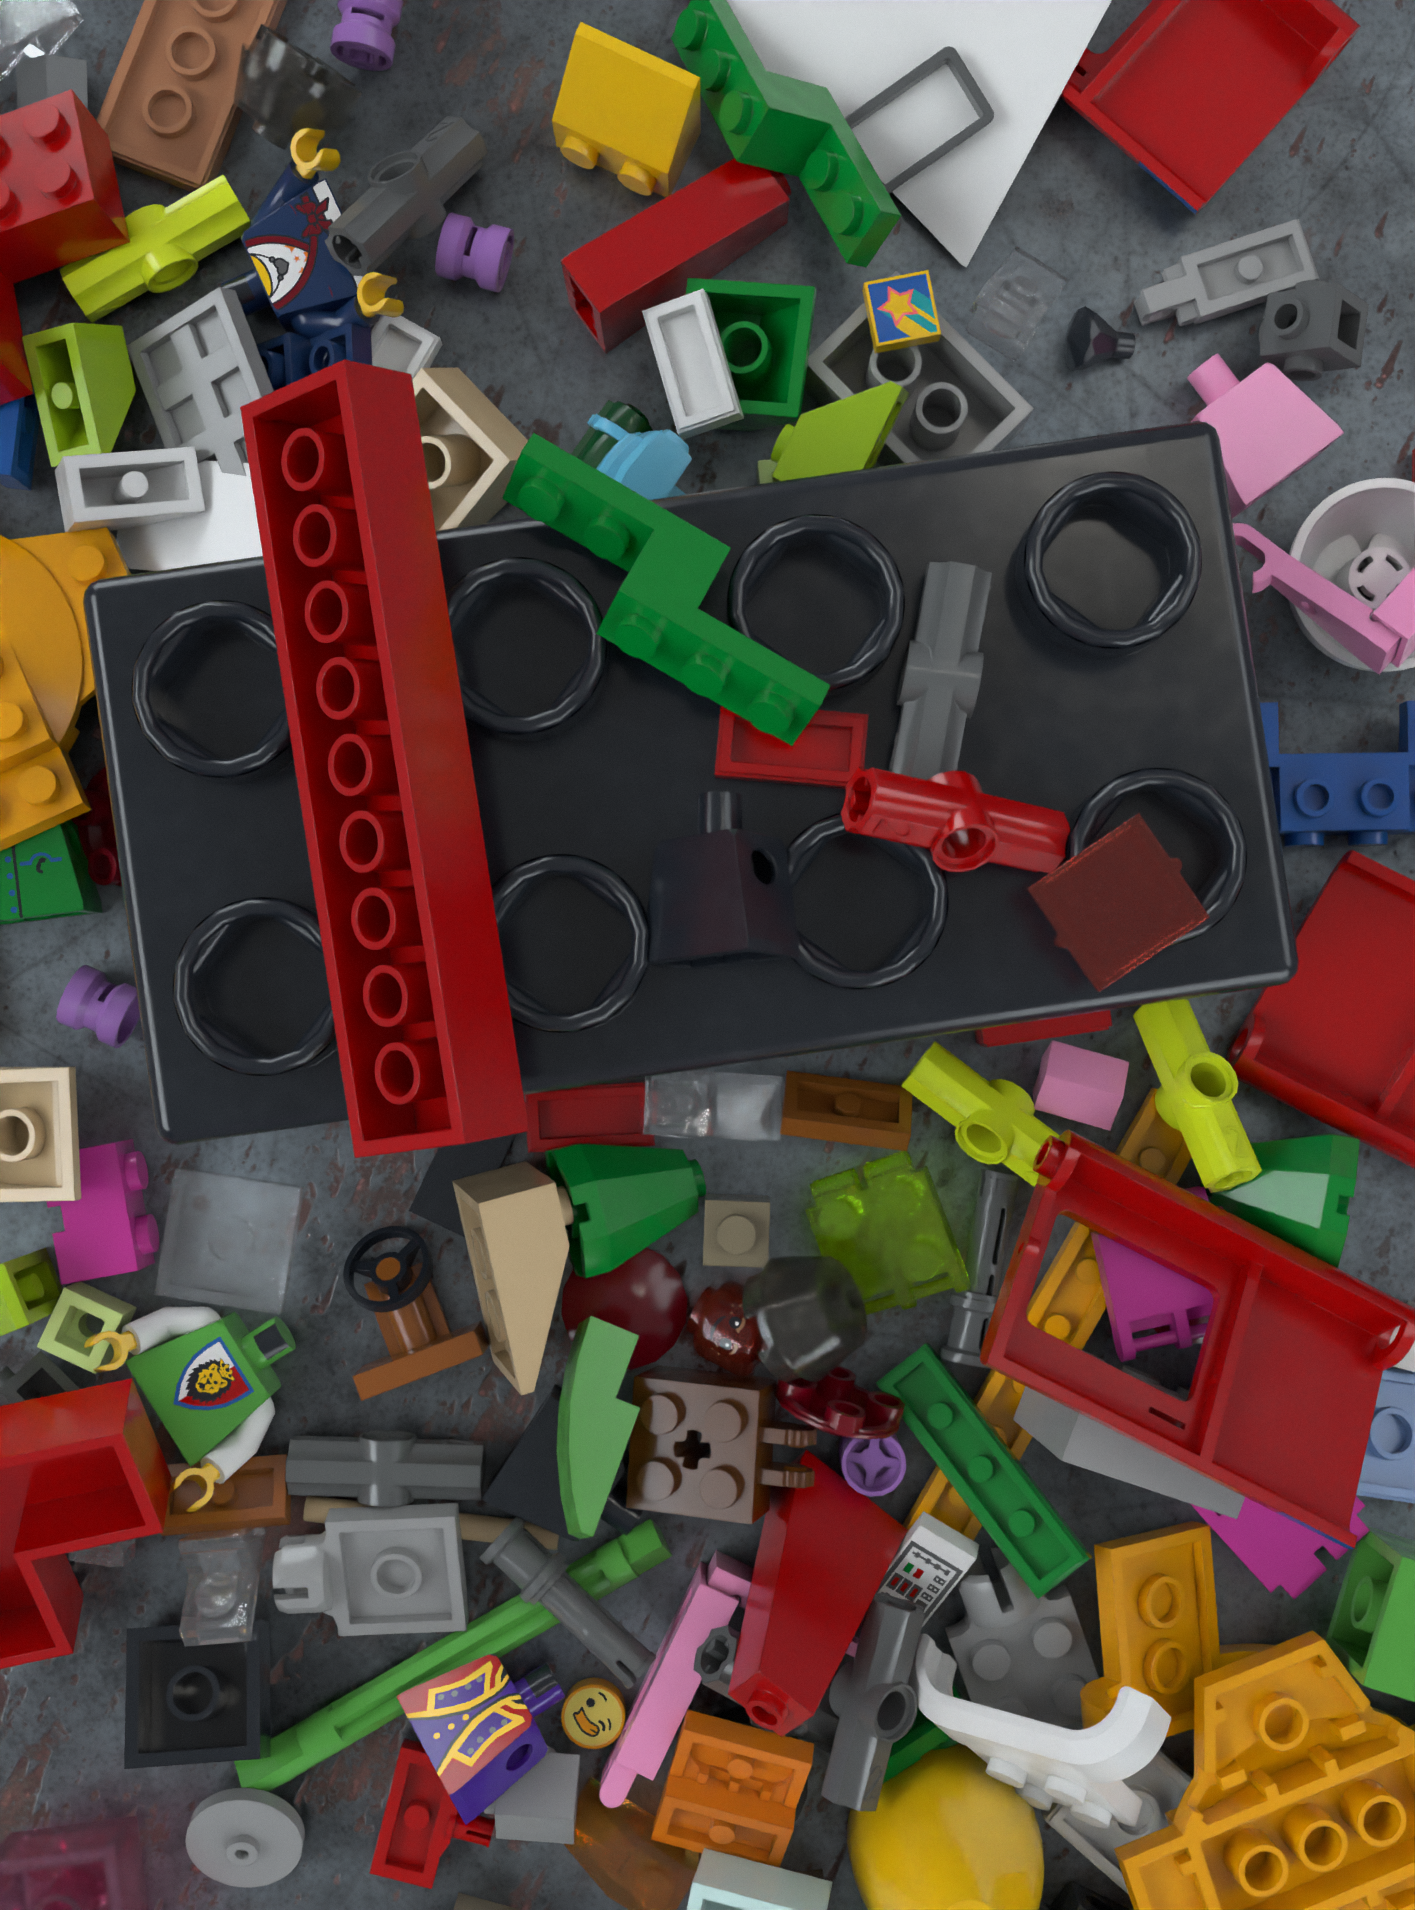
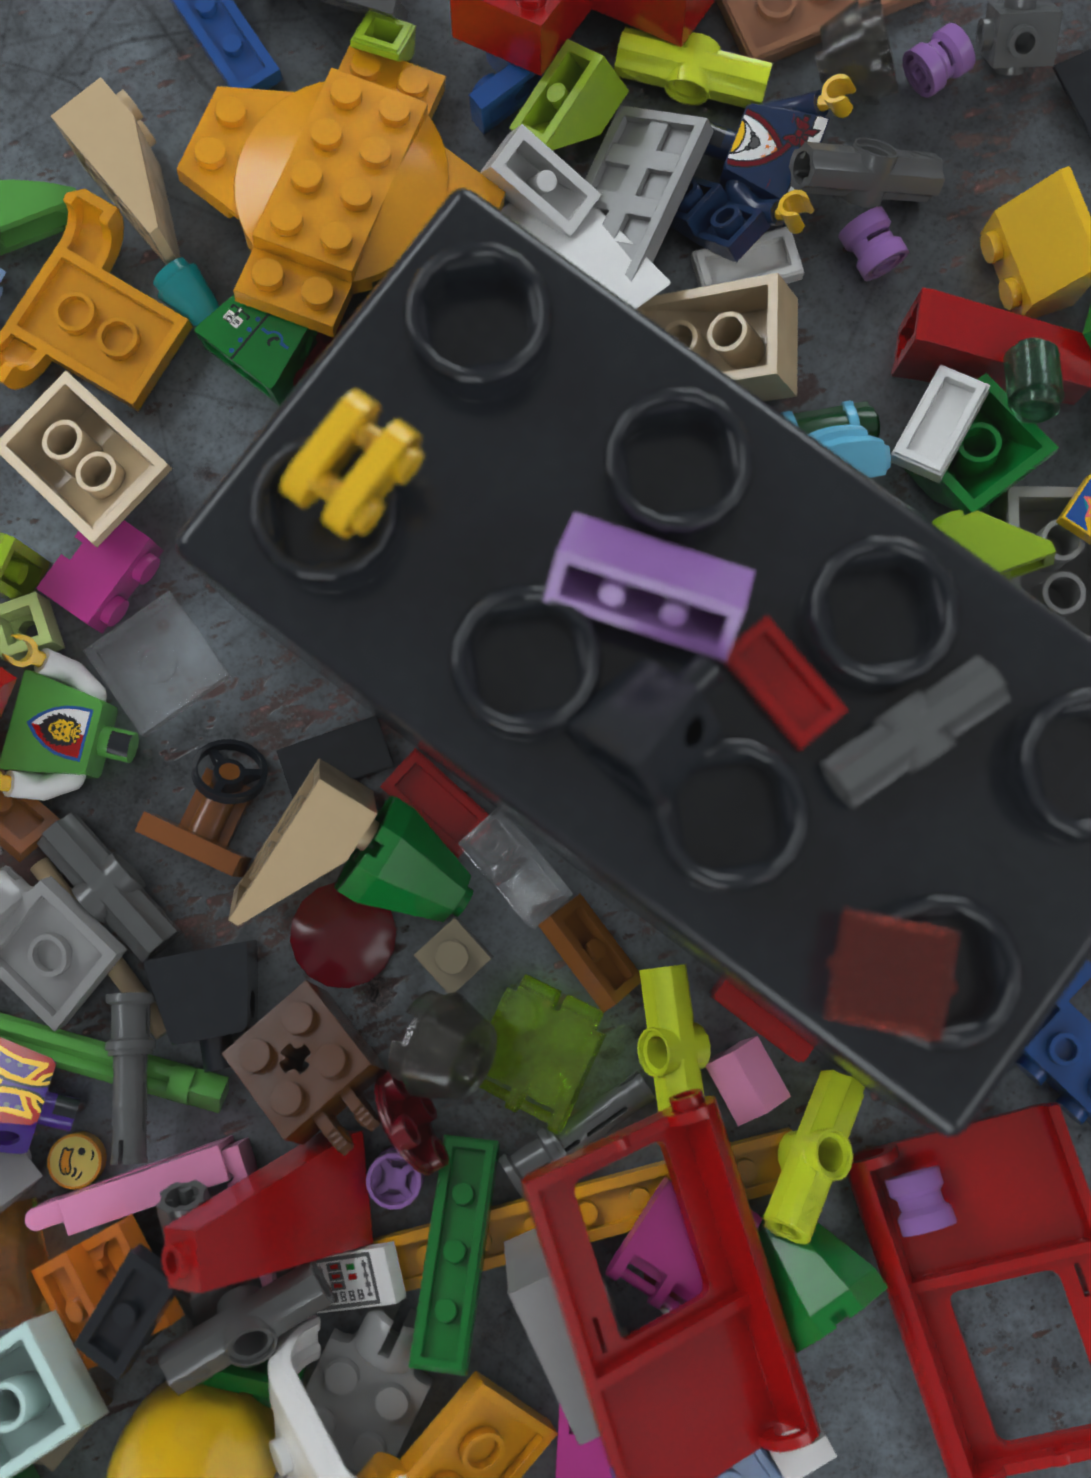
camera: 45 degrees right, 5 degrees down
medium lavender wheel [56,965,140,1048] -> none
red brick [240,359,529,1158] -> none
green bracket [502,433,831,746] -> none
bright green slope [557,1316,640,1539] -> none
clear red head [686,1280,787,1377] -> none
red piece [841,767,1070,874] -> none
none -> black plate [73,1243,178,1380]
none -> yellow brick [280,389,424,539]
none -> medium lavender brick [543,512,755,662]
none -> medium lavender wheel [885,1165,957,1237]
none -> clear green brick [1003,337,1065,424]

